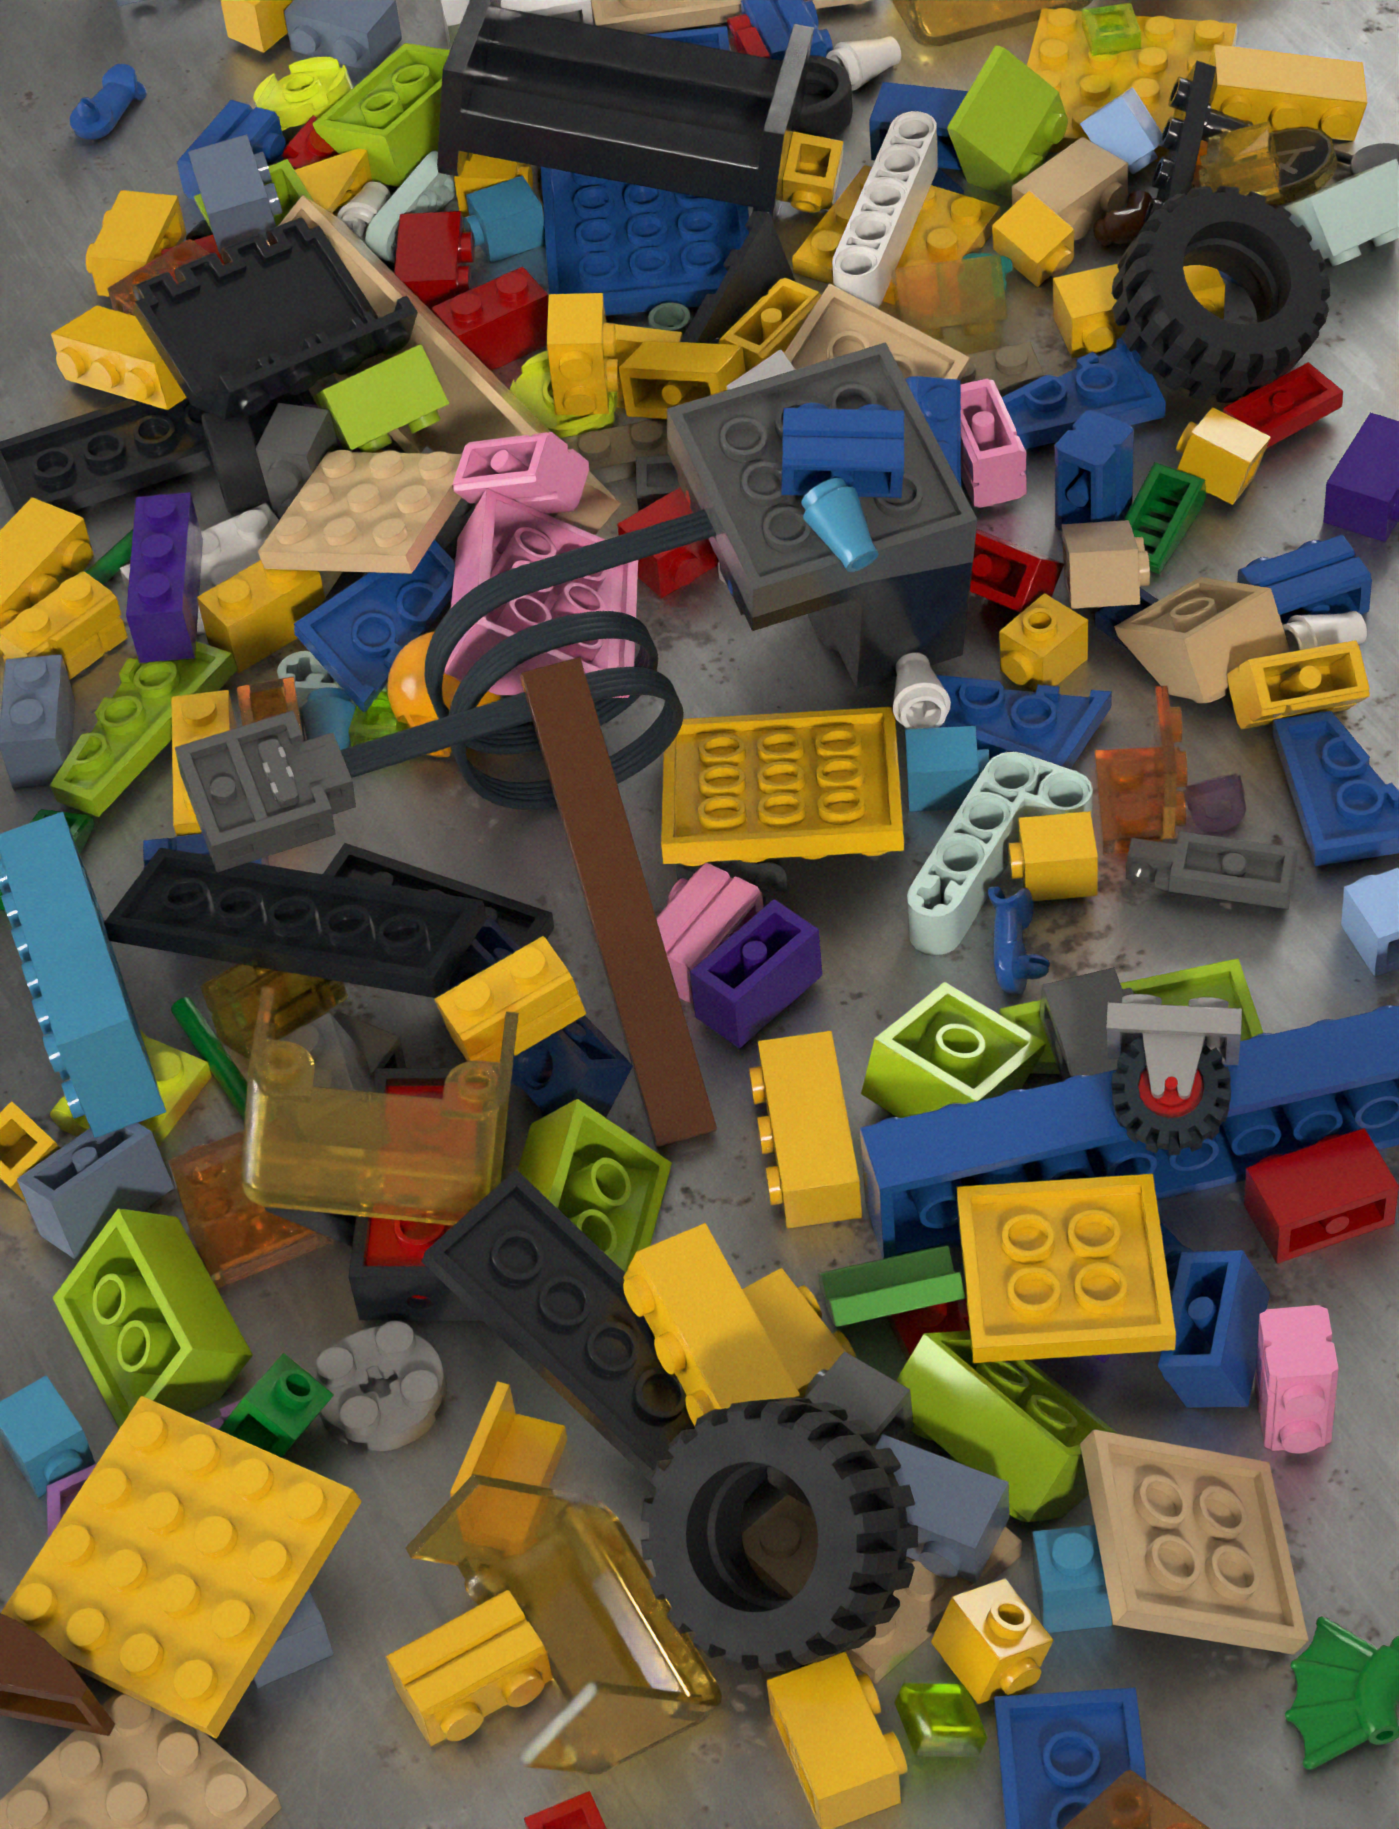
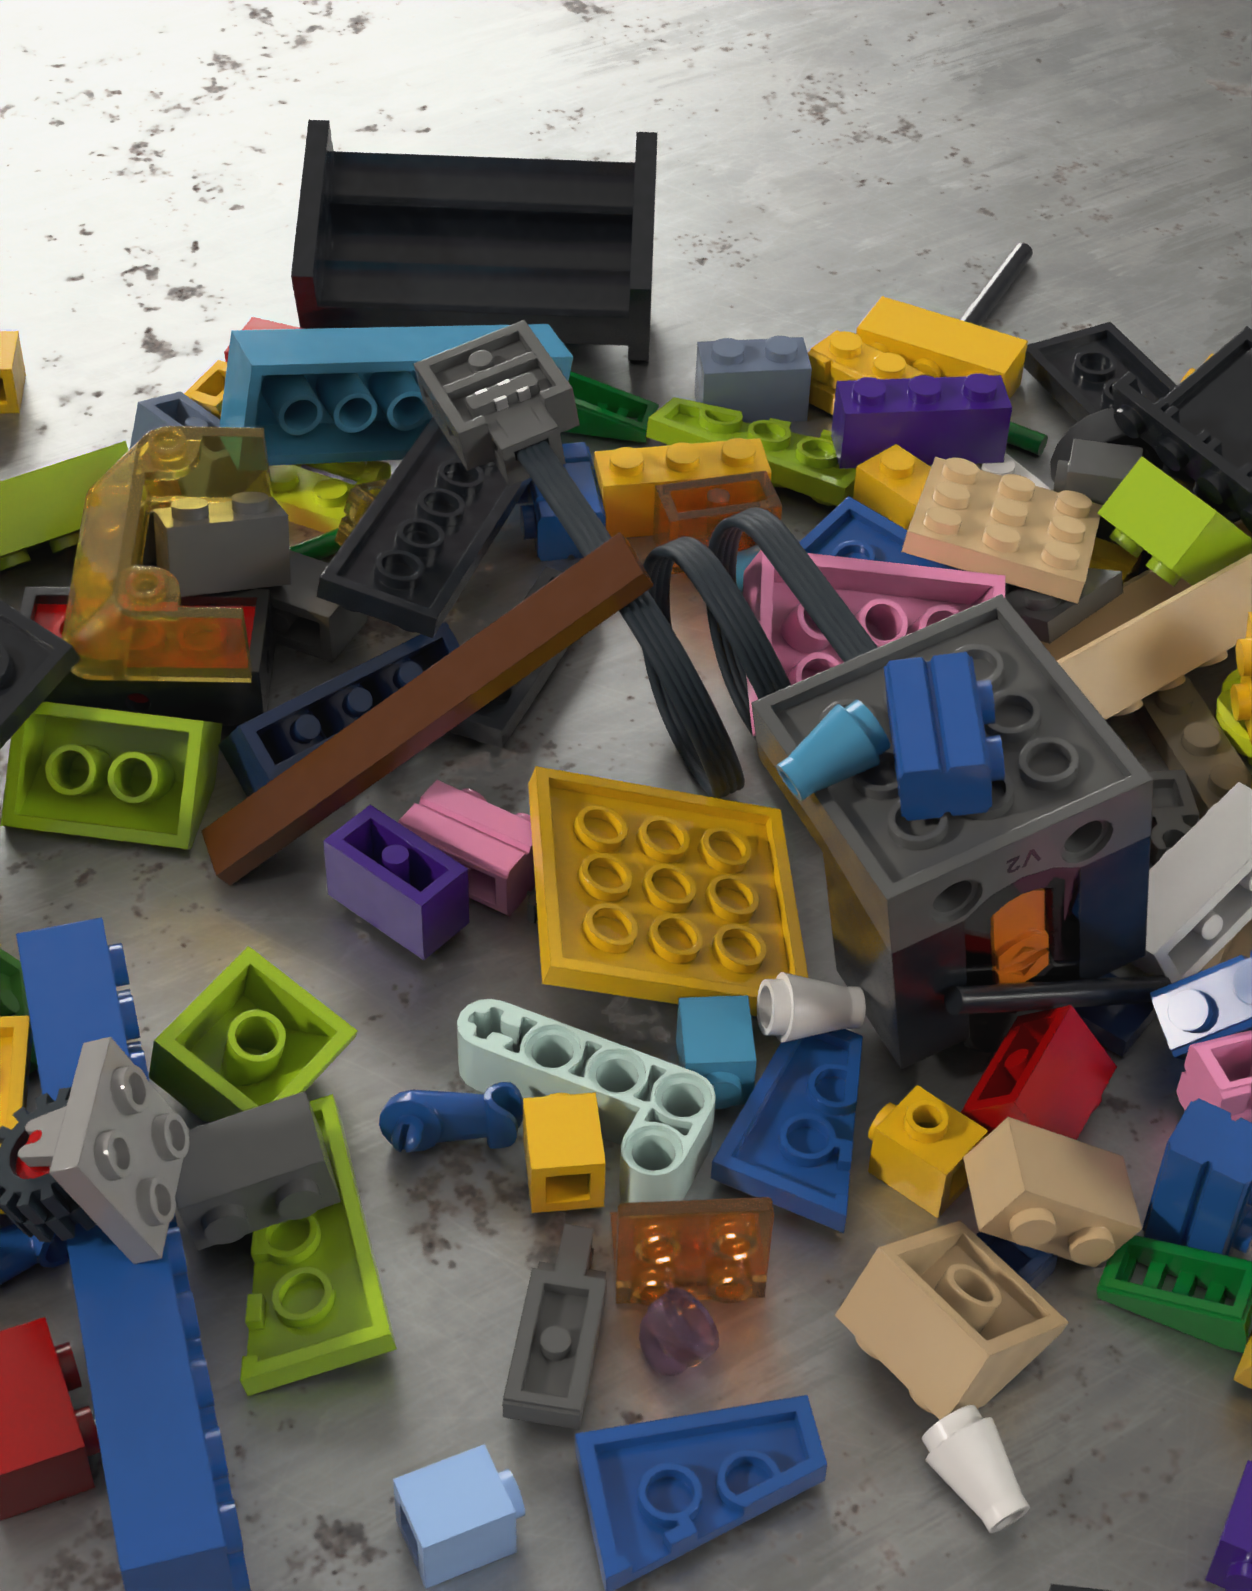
camera: 80 degrees right, 5 degrees down
yellow brick [434,936,587,1077] -> none
bright pink brick [453,432,590,514] -> none
yellow brick [749,1031,862,1229] -> none
yellow brick [1227,640,1370,729] -> none
blue brick [1237,534,1372,625] -> none

